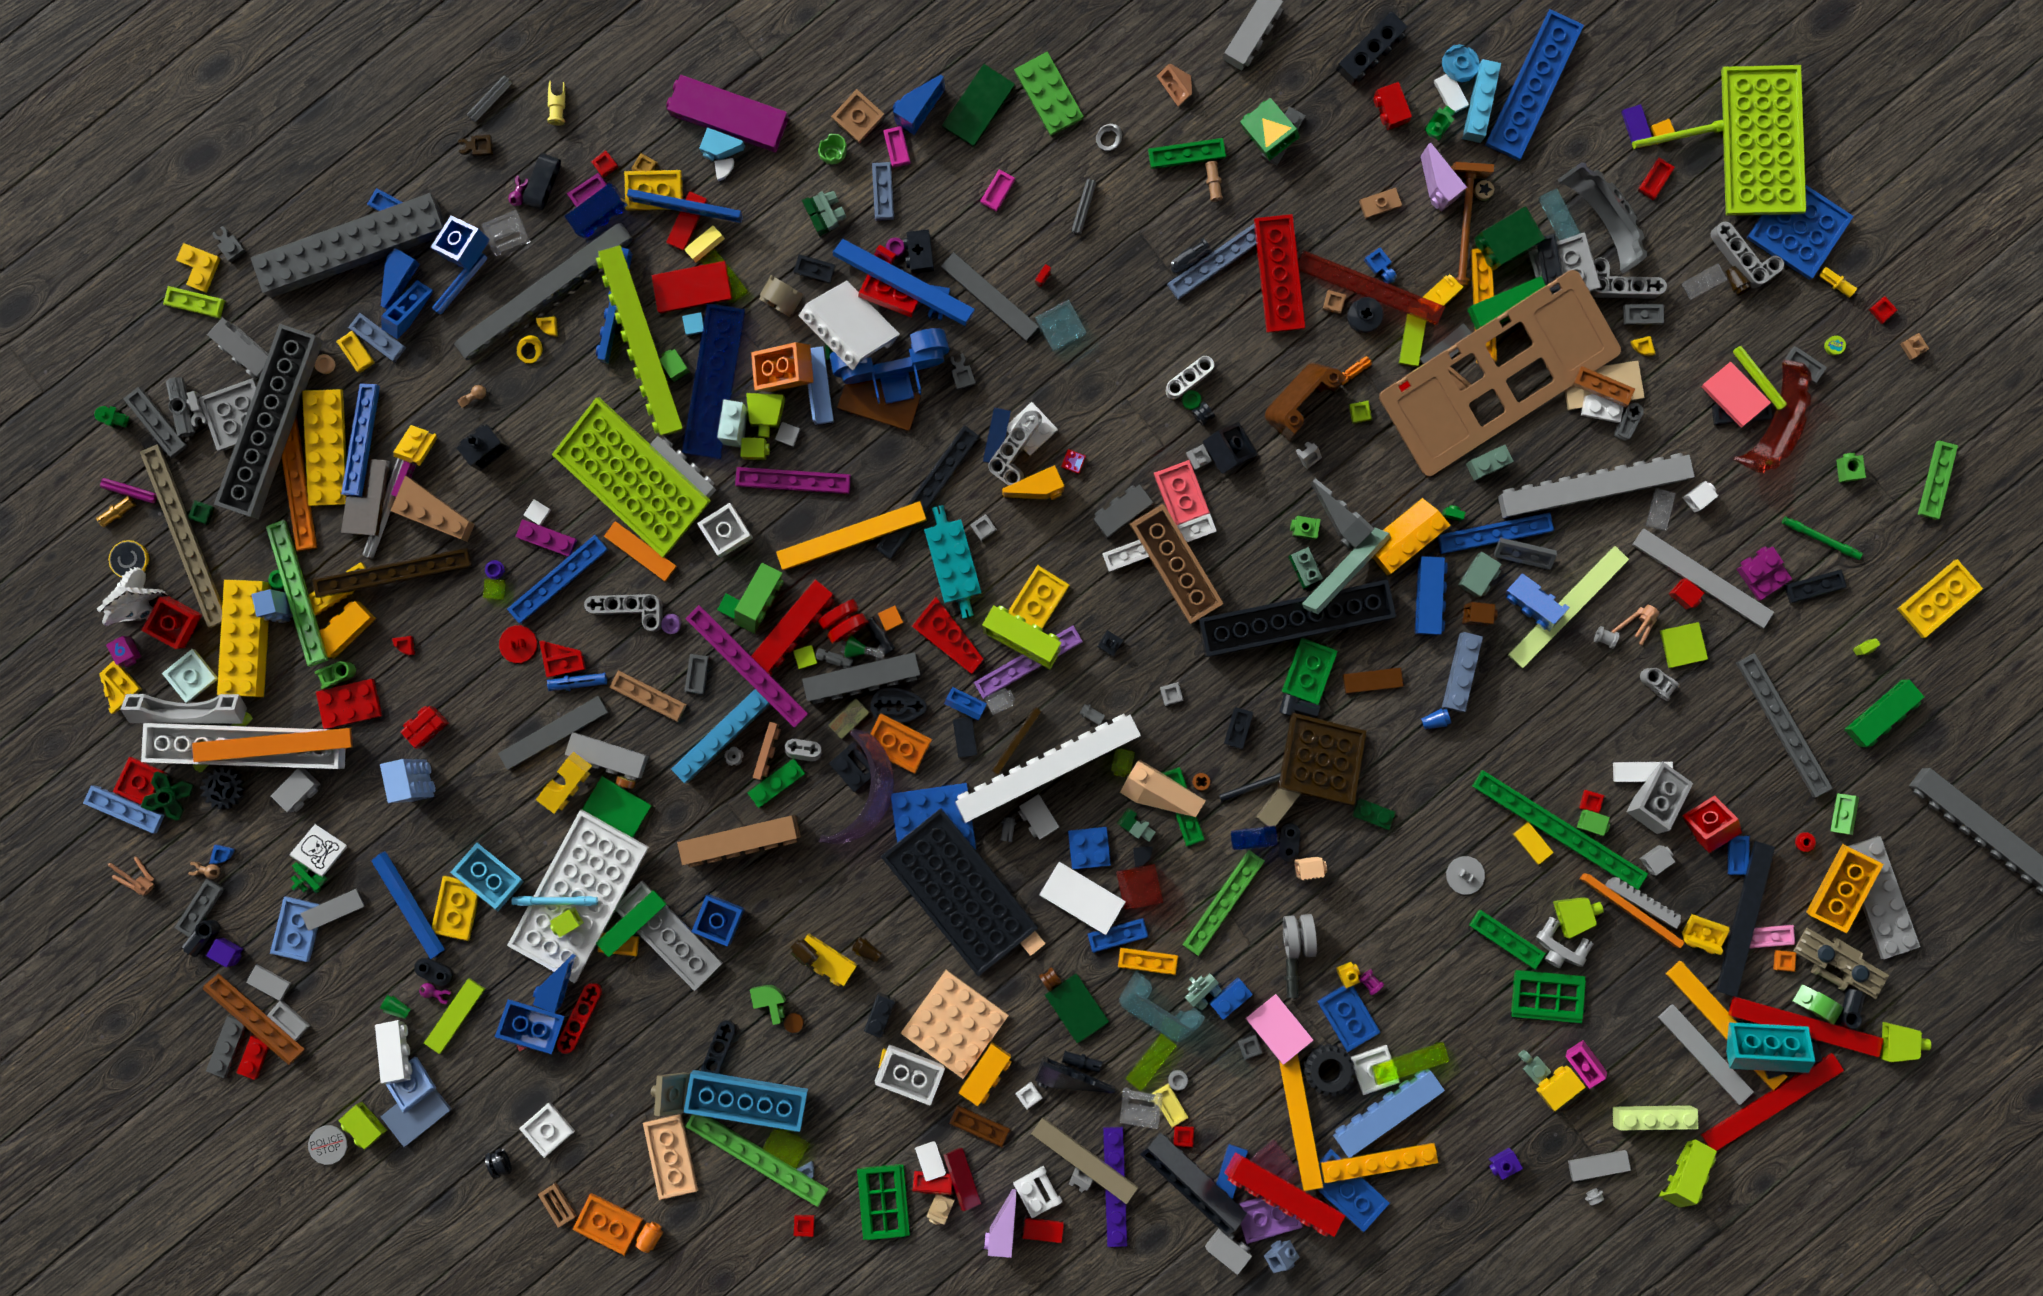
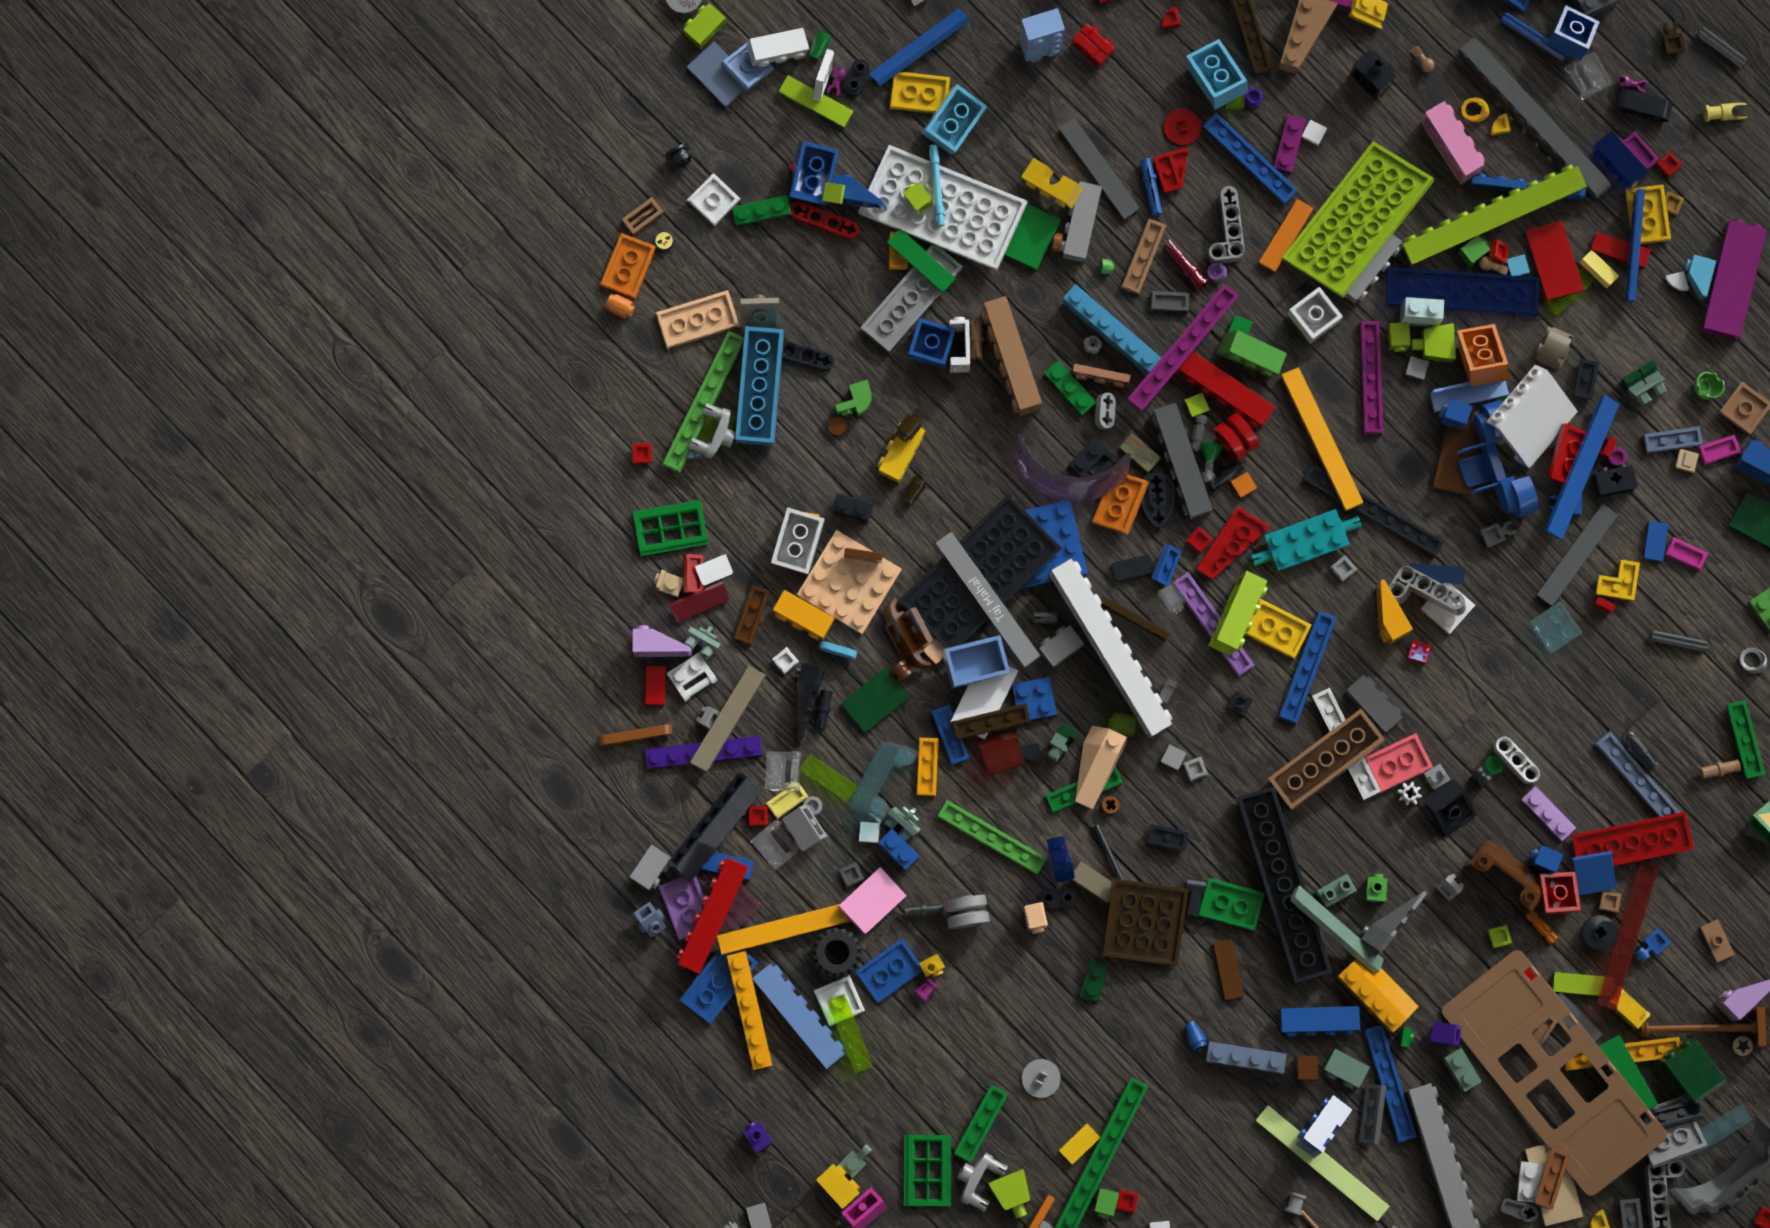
camera: 80 degrees right, 5 degrees down
none -> dark orange beam [597,724,673,747]
none -> tile [655,231,674,251]
none -> sand green hips [685,626,721,660]
none -> light grey connector [688,402,736,459]
none -> green plate [732,195,792,227]
none -> clear plate [751,819,801,871]
none -> light grey brick [782,804,827,851]
none -> white tile [813,49,834,101]
none -> medium azure tile [819,641,857,659]
none -> lime tile [822,182,845,204]
none -> reddish brown tile [844,548,883,564]
none -> white tile [859,822,880,843]
none -> reddish brown plate [884,598,934,669]
none -> light grey tile [936,532,1041,667]
none -> medium blue piece [942,635,1010,689]
none -> white panel [949,317,970,373]
none -> dark brown tile [951,703,1031,741]
none -> medium nougat pin [970,320,984,360]
none -> bright green hinge [1099,259,1114,274]
none -> light grey tile [1161,744,1186,771]
none -> dark red pin [1163,239,1209,292]
none -> medium azure brick [1186,39,1248,109]
none -> red tile [1186,527,1213,554]
none -> blue tile [1278,611,1337,724]
none -> white gear [1397,782,1422,806]
none -> bright pink brick [1421,101,1485,185]
none -> dark purple brick [1430,1022,1462,1046]
none -> blue brick [1438,399,1472,430]
none -> medium nougat arm [1479,256,1508,275]
none -> red plate [1489,239,1509,265]
none -> lavender plate [1521,786,1576,842]
none -> blue brick [1528,845,1563,874]
none -> red slope [1539,872,1581,915]
none -> blue tile [1572,851,1617,895]
none -> yellow plate [1595,560,1640,601]
none -> blue tile [1643,521,1668,562]
none -> tan tile [1675,449,1699,473]

